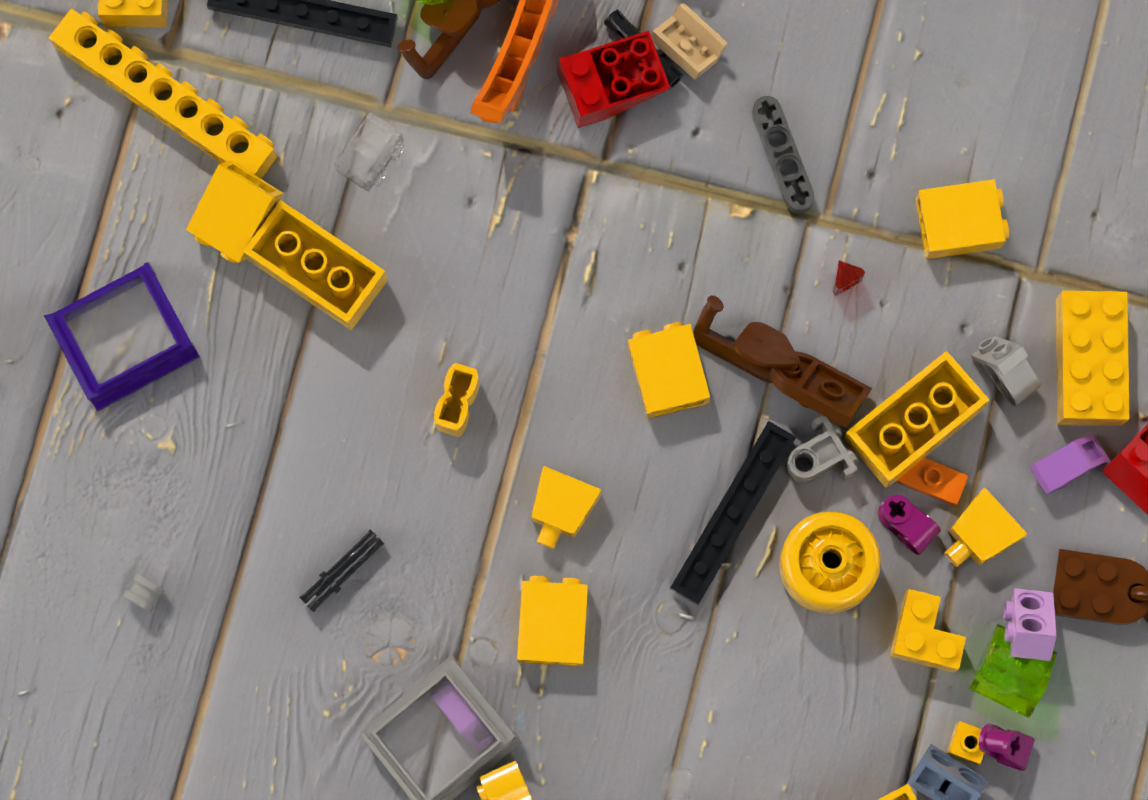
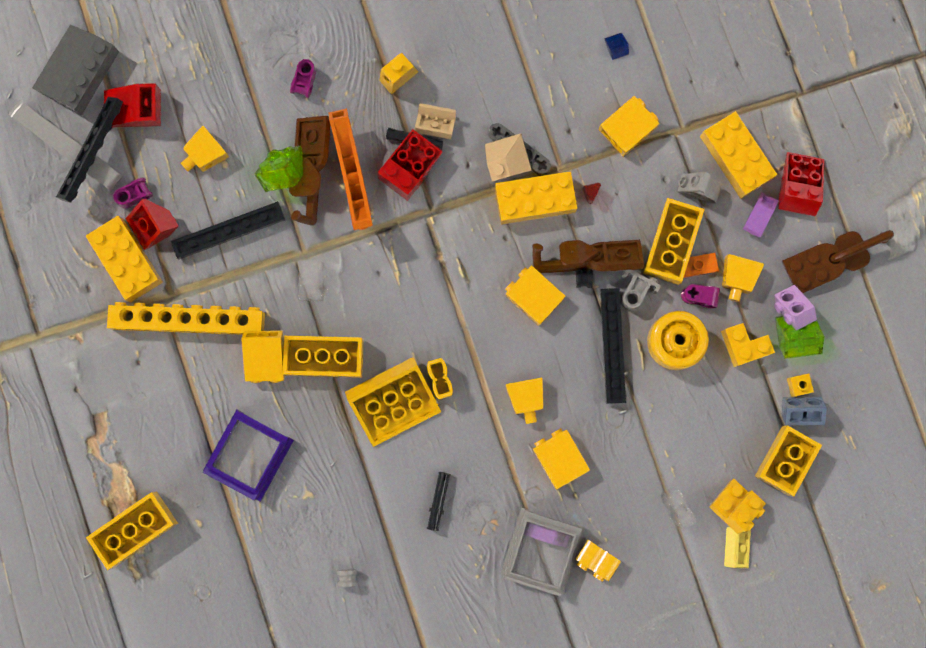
camera: 35 degrees left, 5 degrees up
magenta piece [979,723,1035,771] -> none
none -> yellow slope [345,357,441,447]
none -> tan slope [485,134,532,181]
none -> yellow brick [495,171,577,225]
none -> black wheel [576,269,593,288]
none -> clear blue slope [604,33,629,60]

